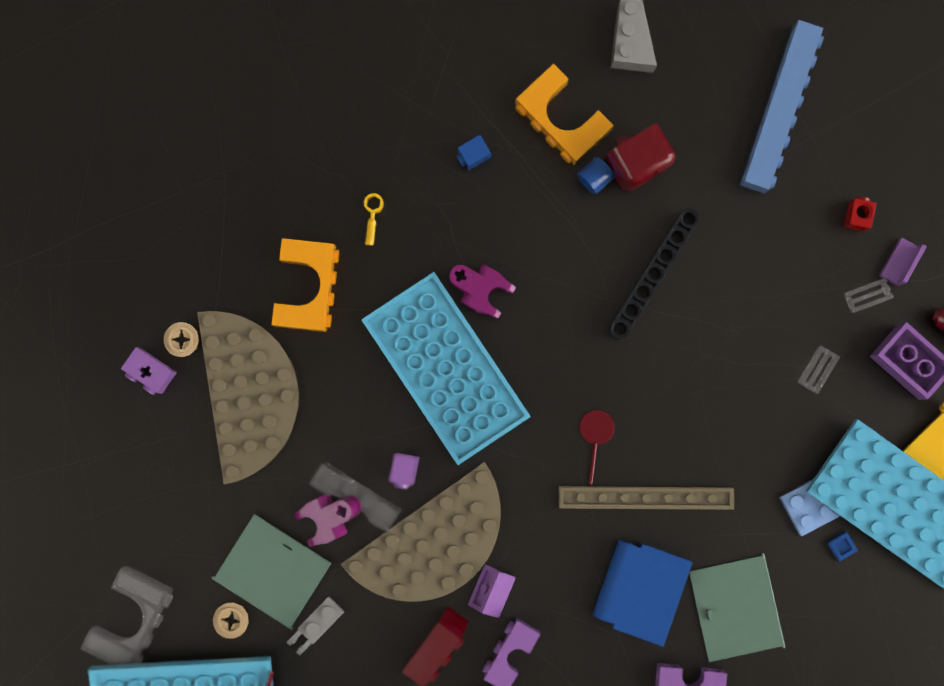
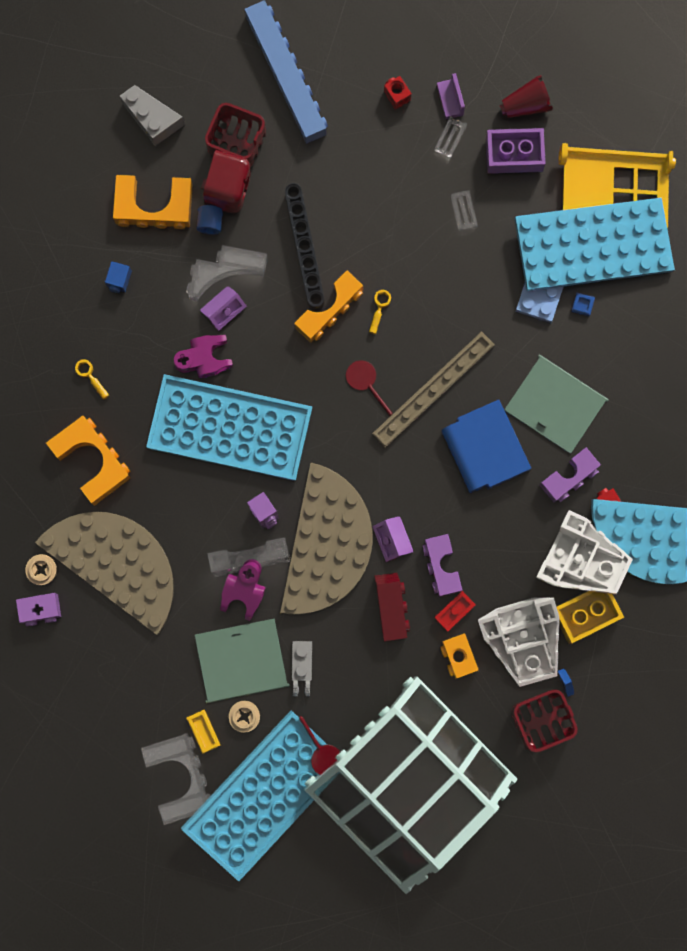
camera: 40 degrees left, 5 degrees down
none -> clear arch [187,245,268,301]
none -> yellow tile [187,710,220,754]
none -> medium lavender panel [200,286,247,331]
none -> dark red piece [205,103,266,167]
none -> light orange arch [294,271,363,343]
none -> yellow piece [369,290,391,334]

